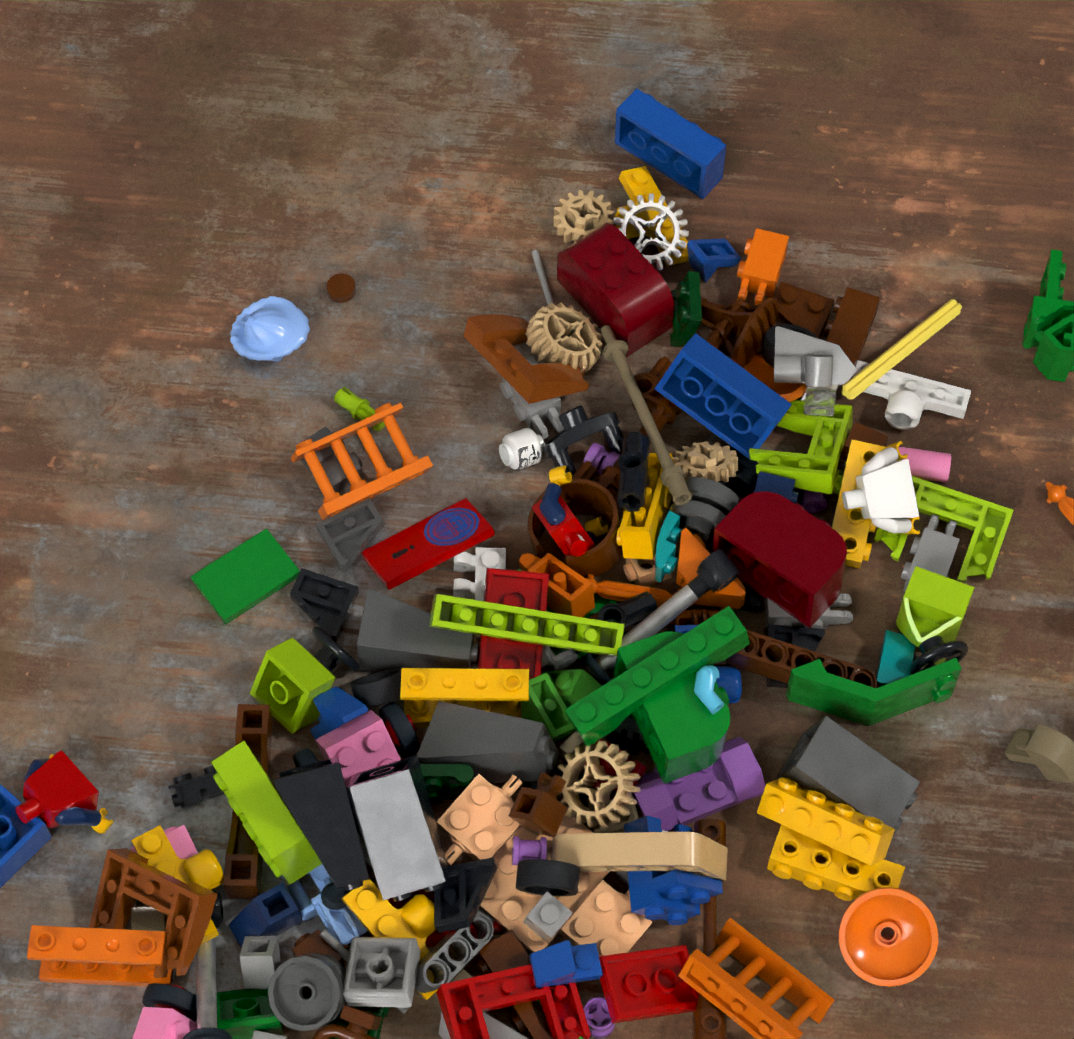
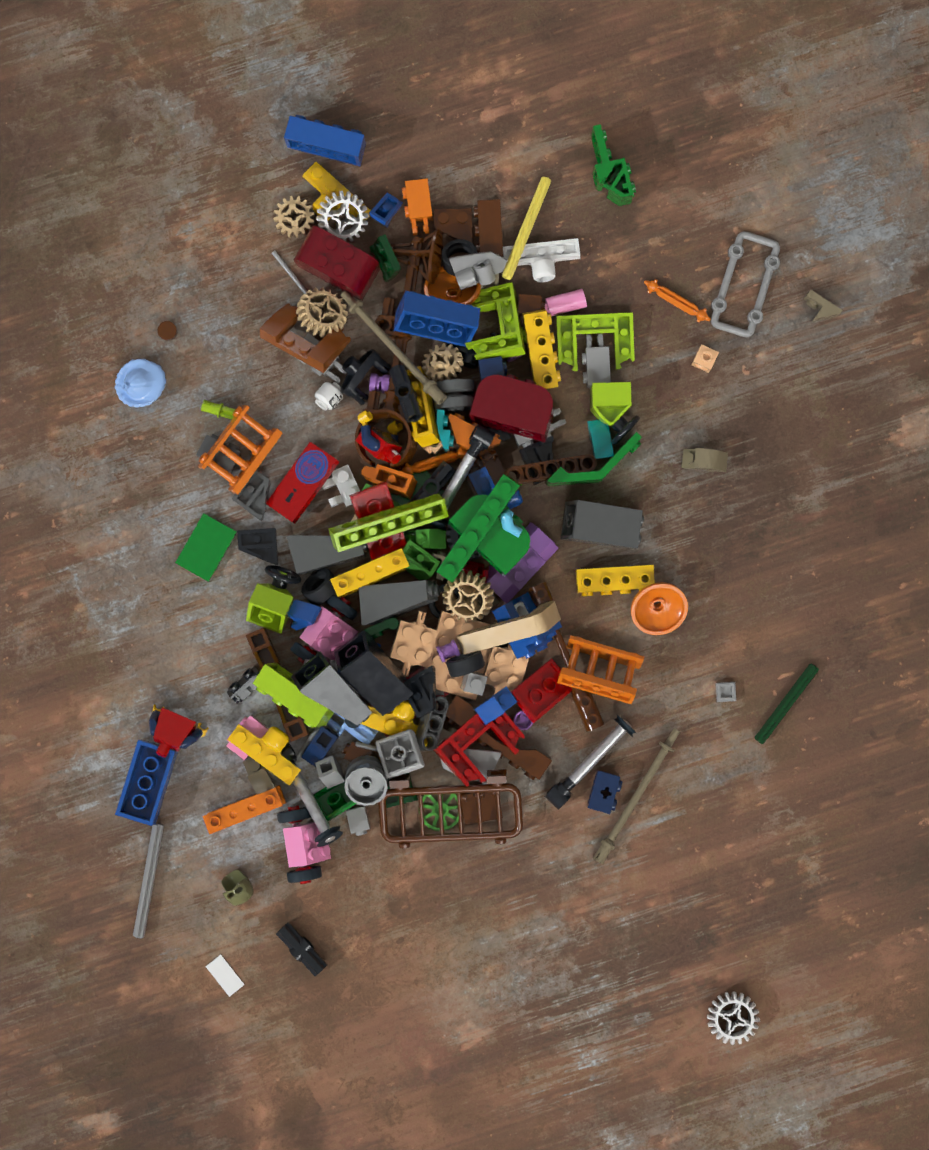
camera: 25 degrees left, 25 degrees up
dark orange wedge [89,848,218,978] -> none
reddish brown brick [509,772,567,837] -> none
yellow brick [757,777,895,866] -> none
clear tile [804,389,837,416] -> none
white torso [842,441,920,534] -> none

